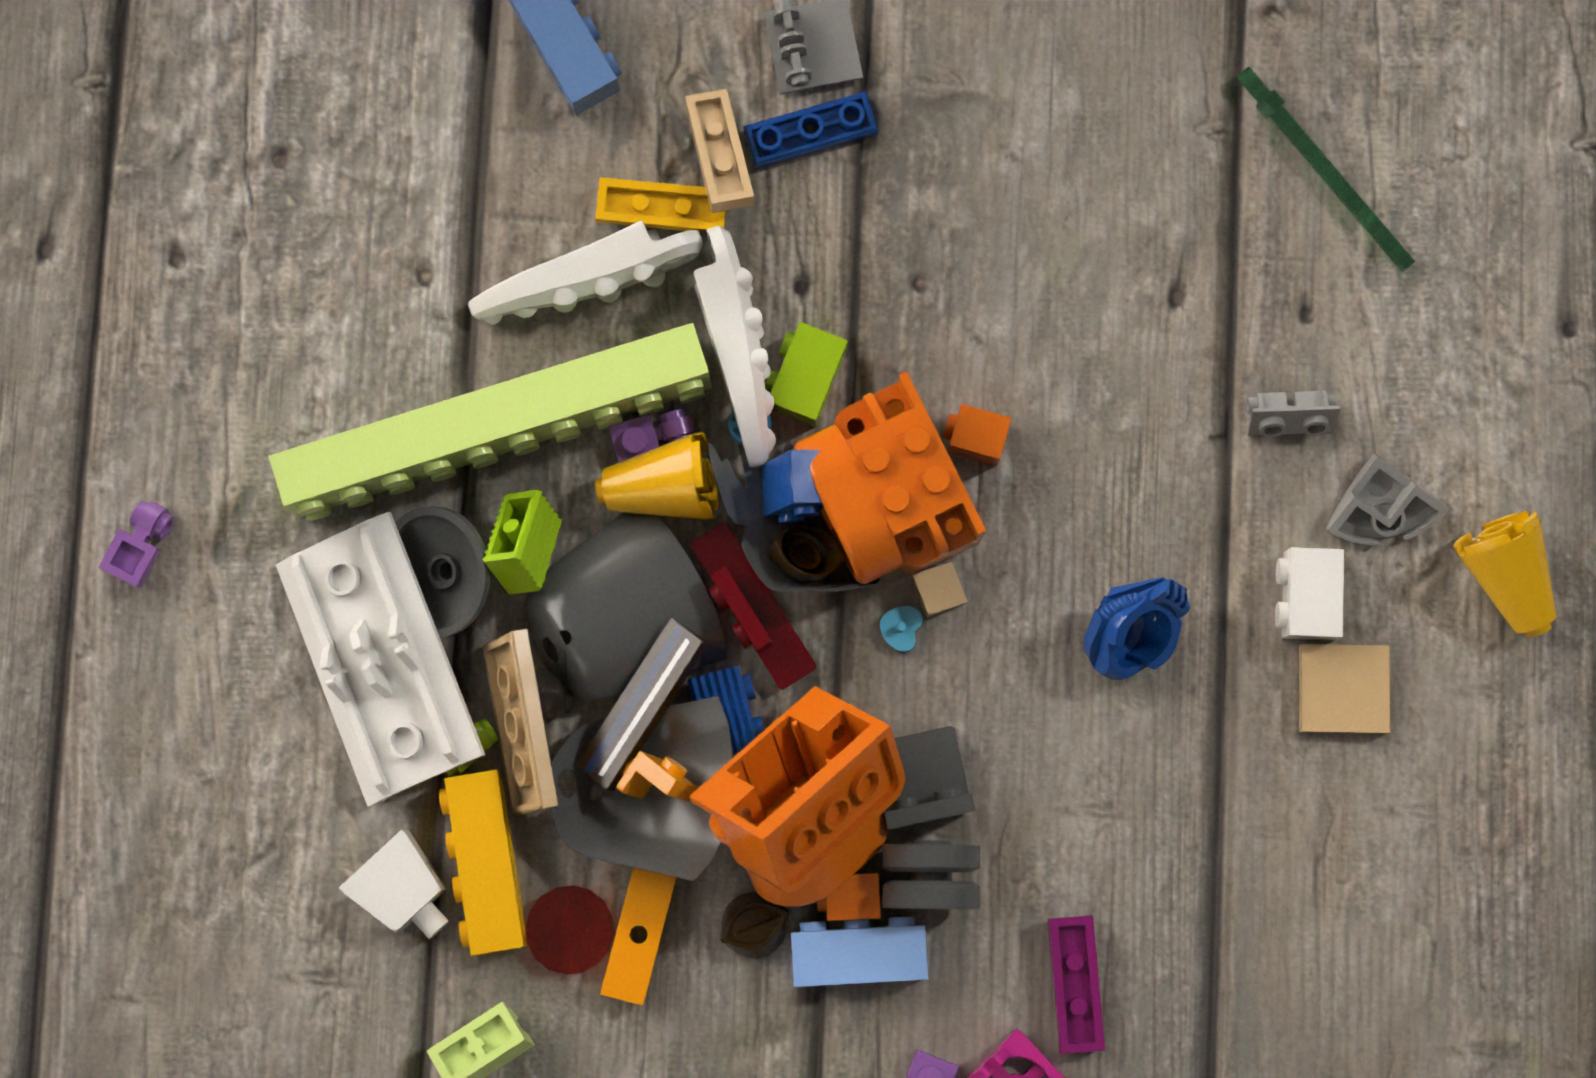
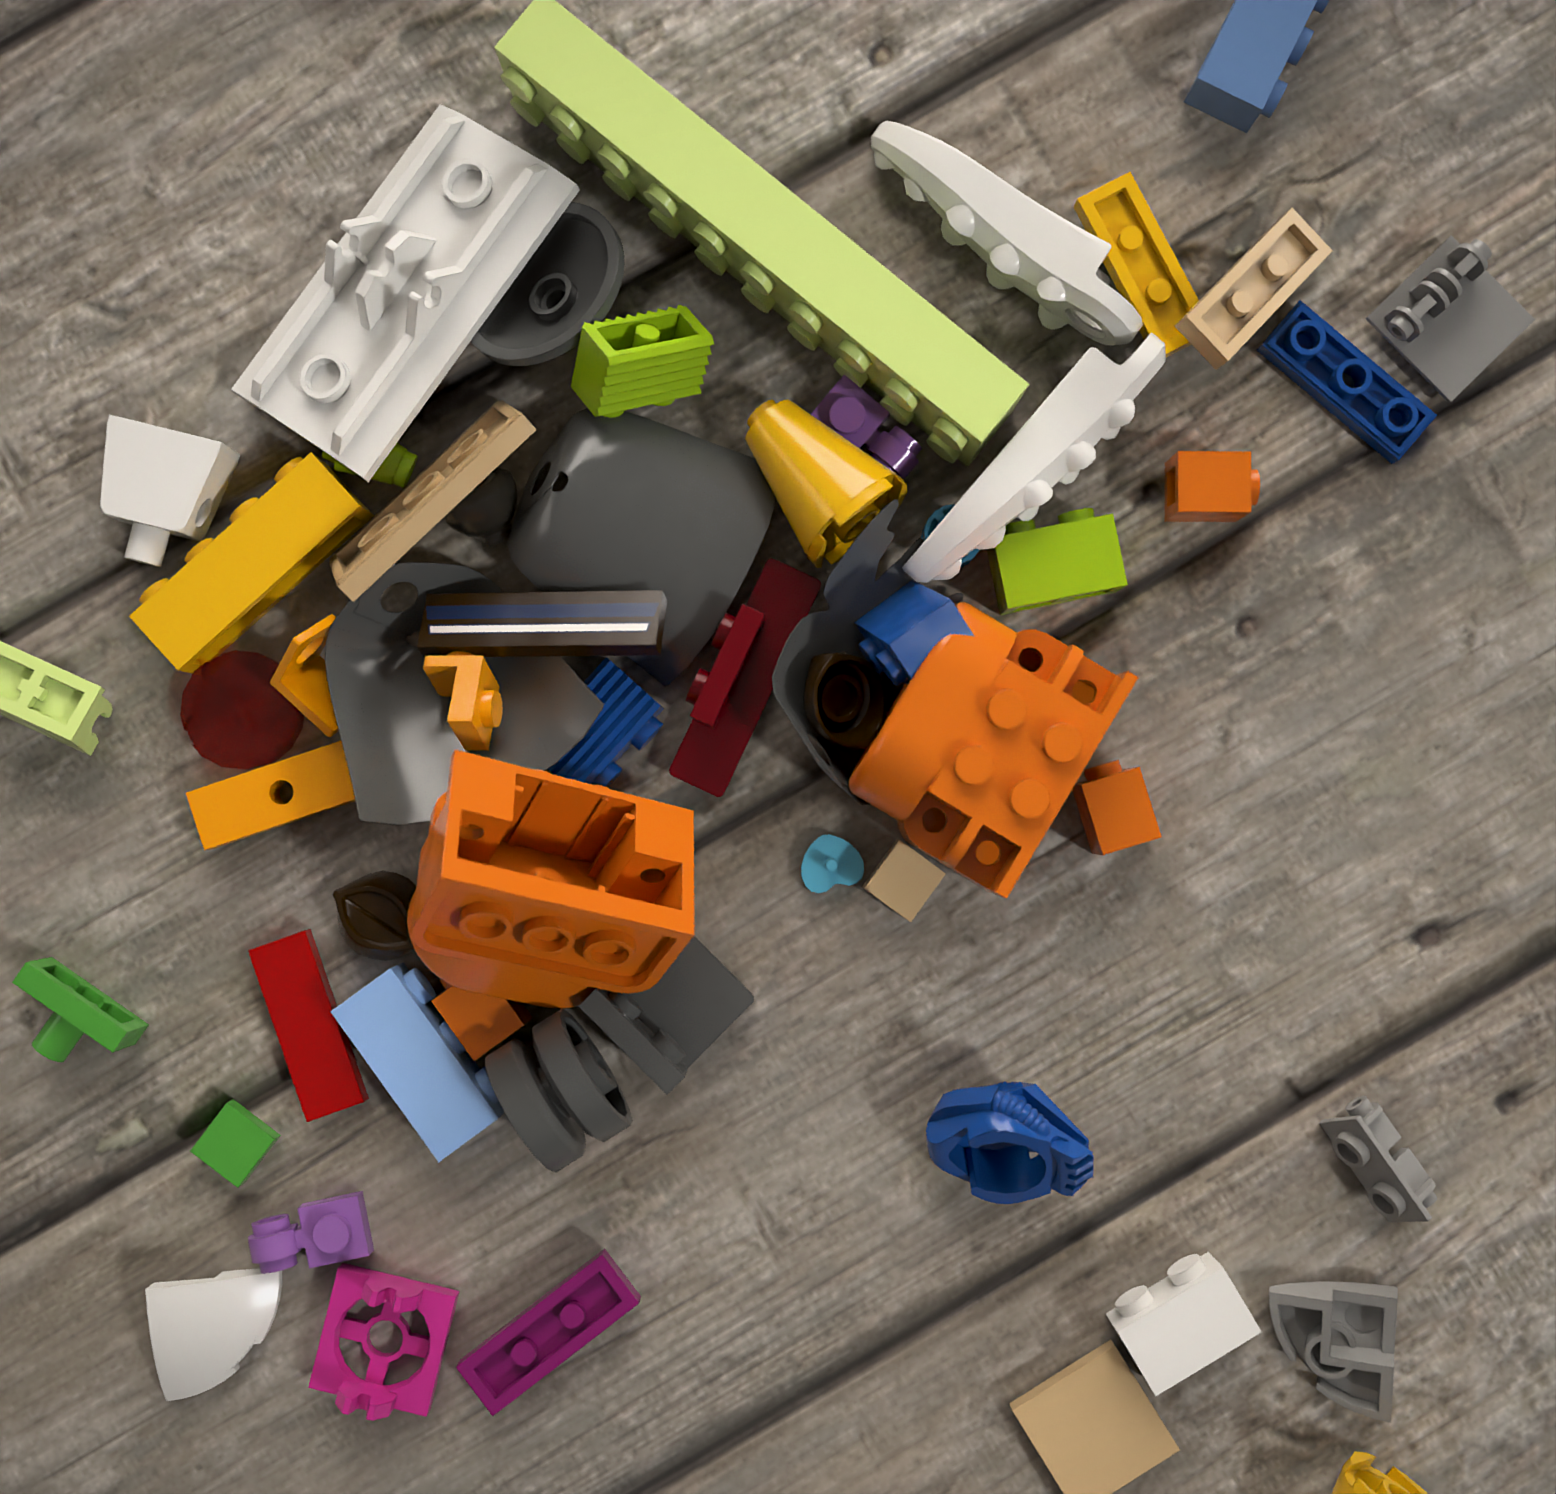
camera: 55 degrees right, 5 degrees up
none -> red tile [248,929,369,1122]
none -> light orange bracket [269,614,339,737]
none -> orange brick [1165,451,1260,522]

